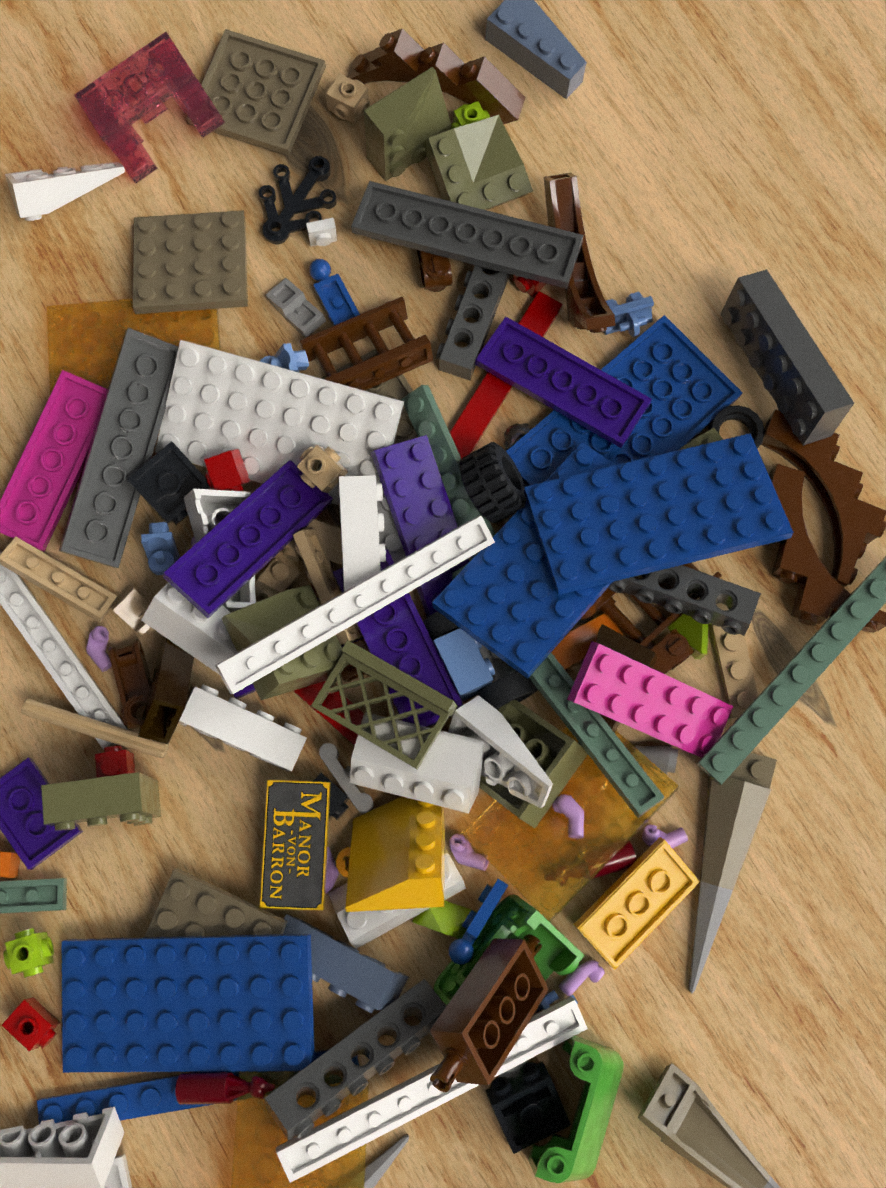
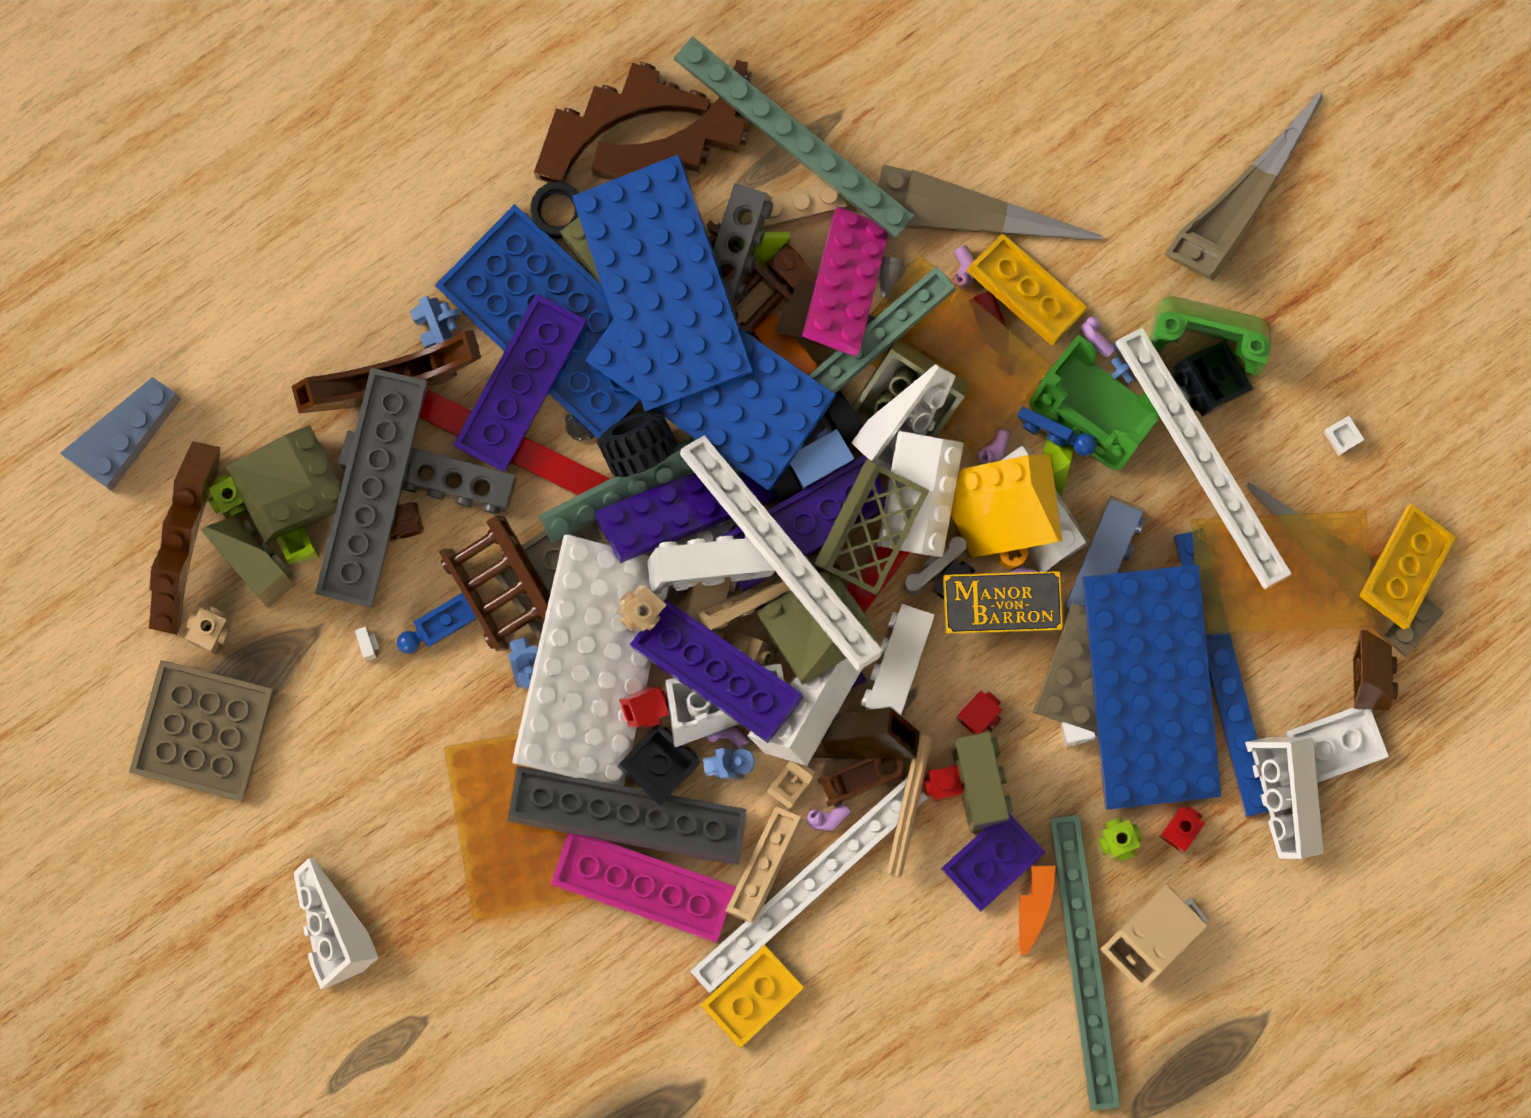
camera: 90 degrees left, 5 degrees up
clear pink piece [74,32,225,183] -> none
dark tan plate [133,210,248,314] -> none
dark red wheel [175,1072,275,1105] -> none
black plant [259,156,337,245] -> none
light grey slope [265,278,326,338] -> none
dark grey brick [265,979,446,1141] -> none
reddish brown brick [430,934,549,1092] -> none
lavender arm [552,794,584,839] -> none
dark grey brick [721,269,854,445] -> none
none -> lime slope [277,527,319,564]
none -> red brick [956,690,1002,735]
none -> white slope [1061,722,1096,747]

